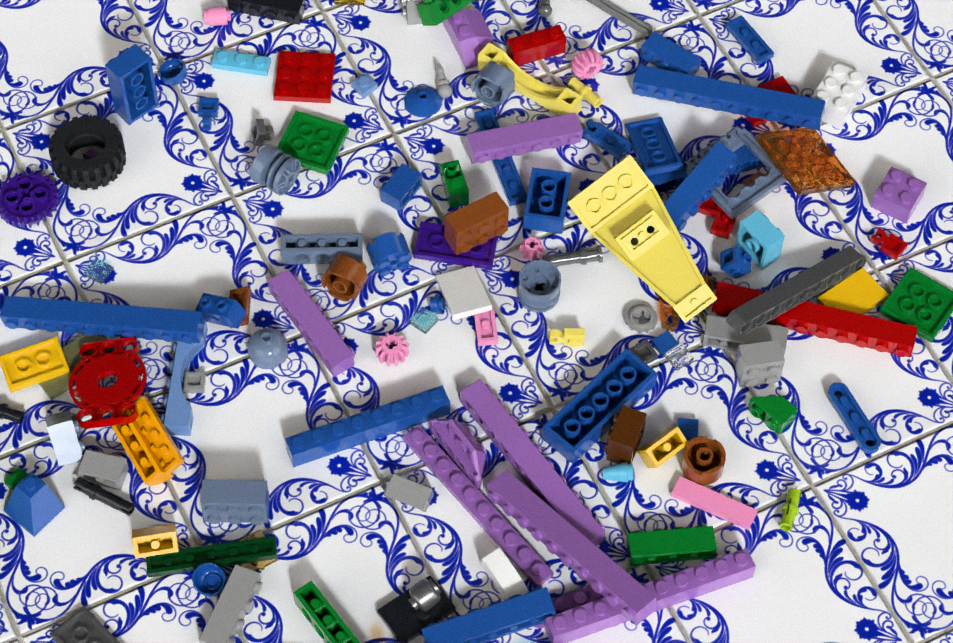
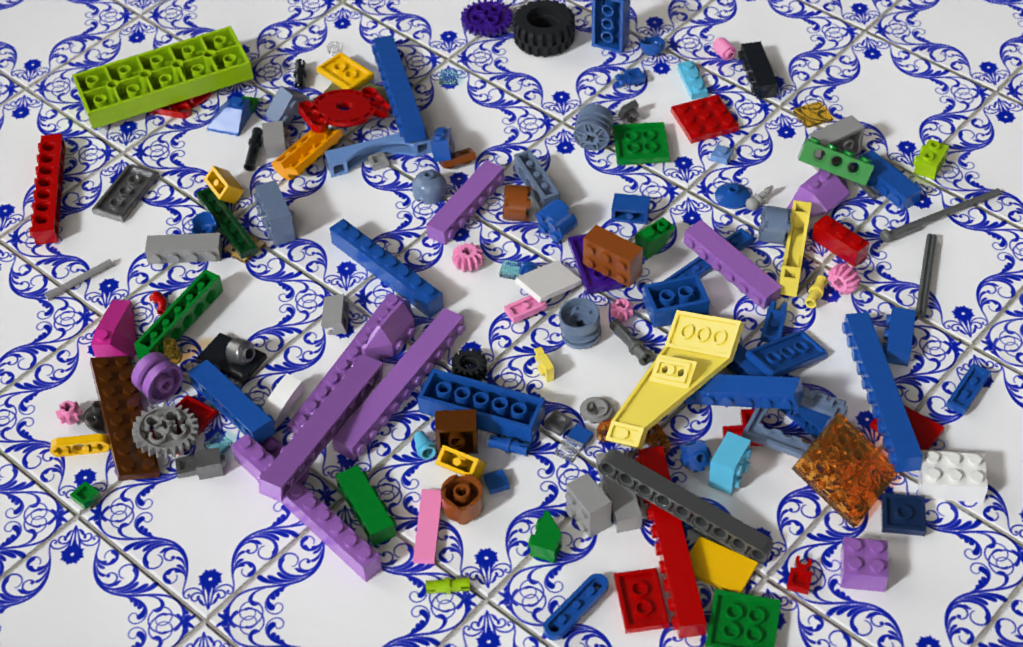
camera: 70 degrees right, 10 degrees down
none -> black tyre [451,348,487,381]
none -> blue pin [487,435,530,457]
none -> red tile [614,568,669,634]
none -> dark blue plate [881,493,926,536]

